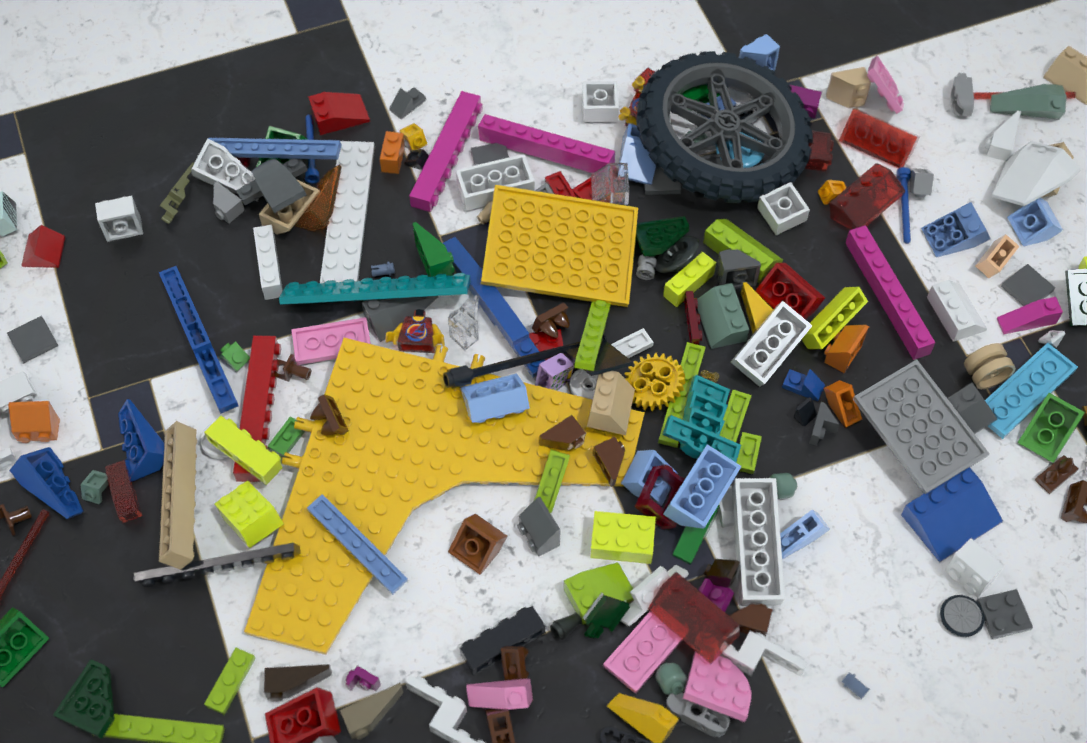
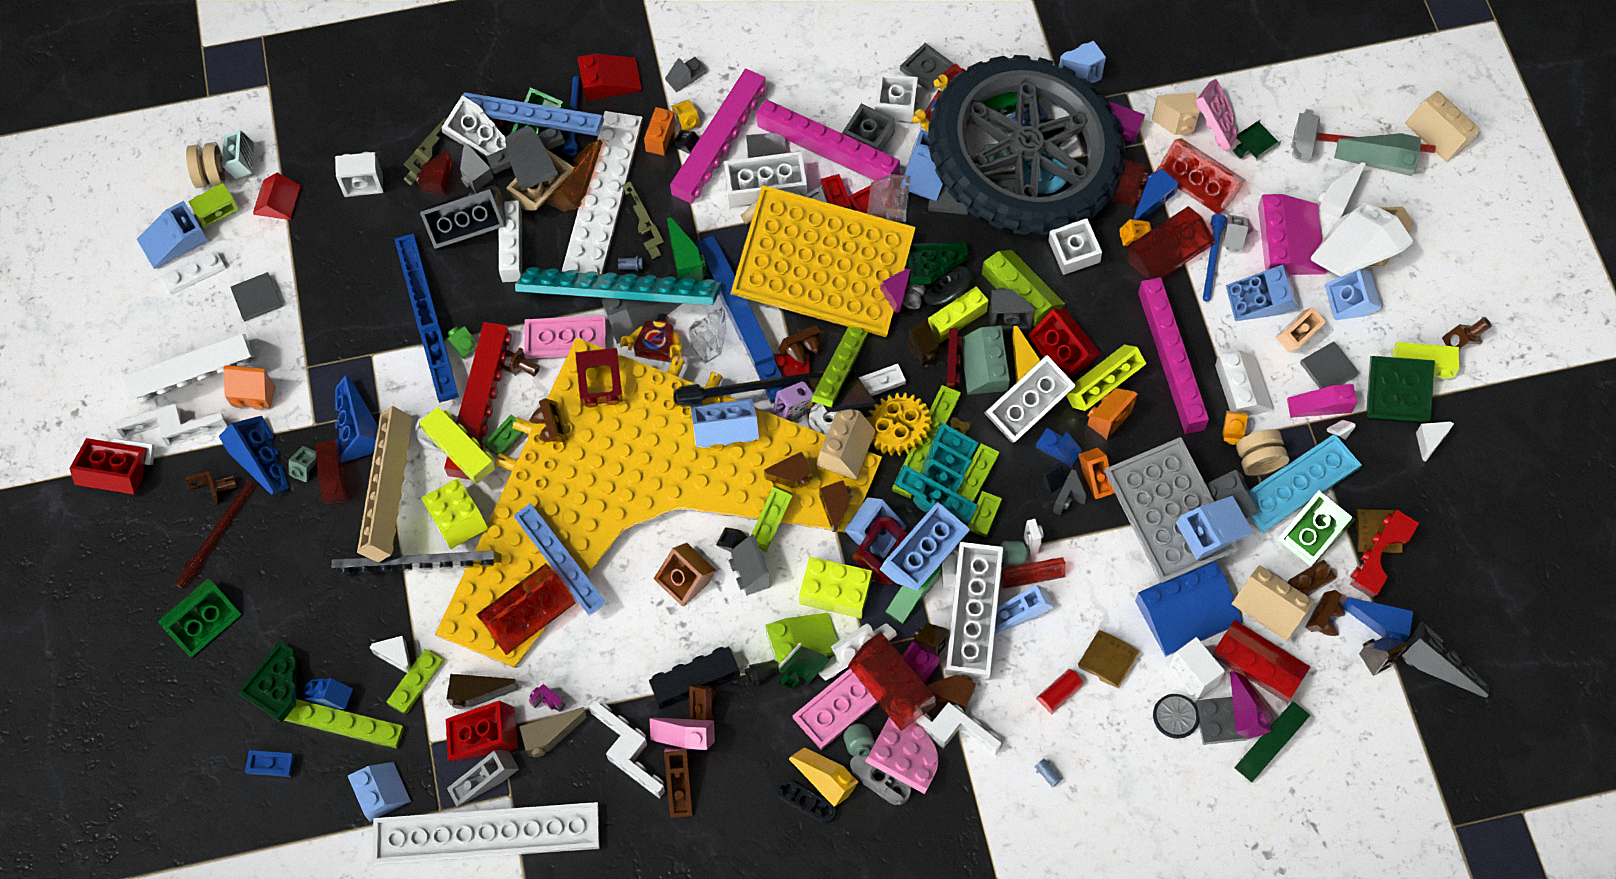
camera: 10 degrees right, 5 degrees up
none -> blue slope [302,678,353,709]
none -> white slope [370,636,411,673]
none -> clear red slope [416,151,453,195]
none -> black slope [420,184,506,249]
none -> clear red slope [476,563,576,655]
none -> dark red window [575,348,623,408]
none -> olive piece [621,181,664,260]
none -> black slope [716,527,748,552]
none -> dark grey brick [842,103,895,152]
none -> magenta slope [880,268,910,313]
none -> dark grey plate [900,43,954,91]
none -> dark brown slope [908,319,939,366]
none -> clear red plate [1001,557,1065,589]
none -> white plate [1023,519,1043,556]
none -> red brick [1036,669,1083,715]
none -> pearl gold slope [1078,630,1140,689]
none -> blue slope [1134,169,1179,221]
none -> light blue slope [1176,495,1254,560]
none -> red slope [1212,620,1310,704]
none -> light orange bracket [1222,411,1248,445]
none -> magenta slope [1230,671,1271,739]
none -> tan slope [1232,565,1315,641]
none -> dark green piece [1233,119,1281,161]
none -> dark green slope [1234,701,1311,783]
none -> dark pink slope [1258,194,1327,275]

